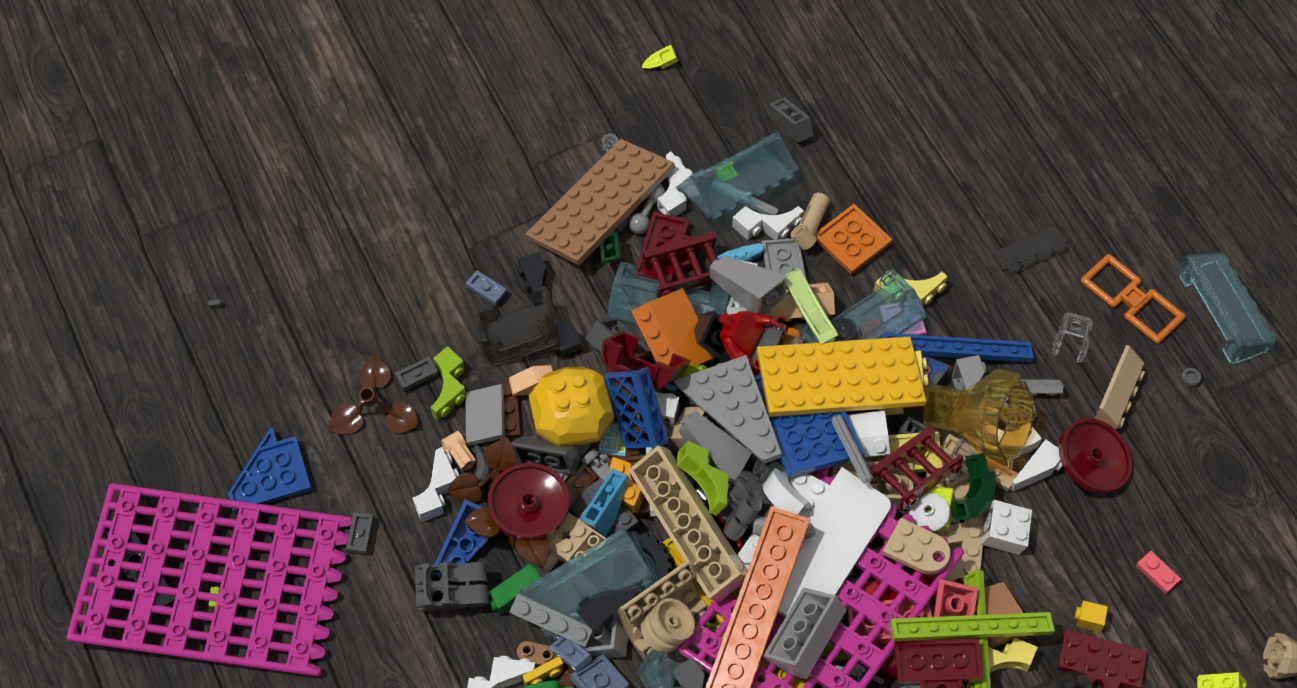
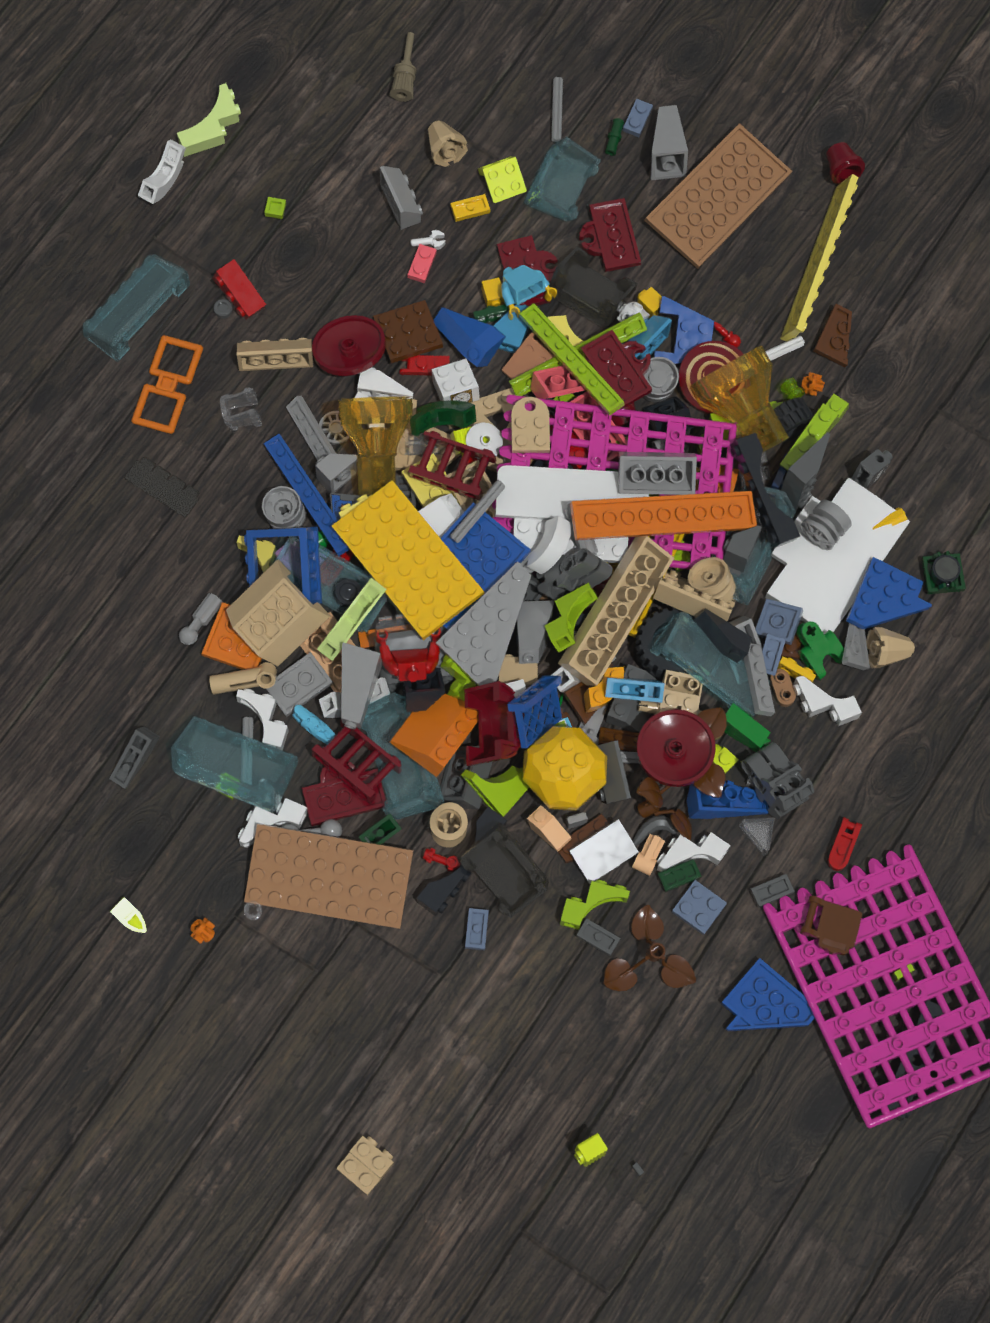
camera: 125 degrees left, 10 degrees up
none -> light grey piece [179,593,222,645]
none -> orange gear [190,918,215,944]
none -> red wedge [212,259,266,320]
none -> tan slope [226,559,330,666]
none -> blue windscreen [244,527,322,605]
none -> light grey wheel [262,486,306,529]
none -> lime plate [265,197,286,219]
none -> tan plate [336,1136,394,1196]
none -> reddish brown plate [373,300,443,363]
none -> light grey slope [380,166,423,229]
none -> red hinge [399,355,450,376]
none -> white bar [410,230,445,250]
none -> red bar [423,848,460,872]
none -> tan hat [430,802,468,848]
none -> blue wedge [434,307,506,367]
none -> yellow plate [450,194,490,222]
none -> lime arch [461,766,529,817]
none -> dark green plate [473,304,510,323]
none -> dark azure slope [494,305,529,353]
none -> medium azure torso [501,265,557,320]
none -> light grey tile [566,812,588,829]
none -> neon yellow brick [574,1133,608,1167]
none -> dark green plate [657,859,702,892]
none -> sand blue plate [672,880,727,935]
none -> neon yellow plate [713,744,739,774]
none -> clear slope [739,818,774,856]
none -> reddish brown piece [800,896,862,956]
none -> red plate [828,817,862,871]

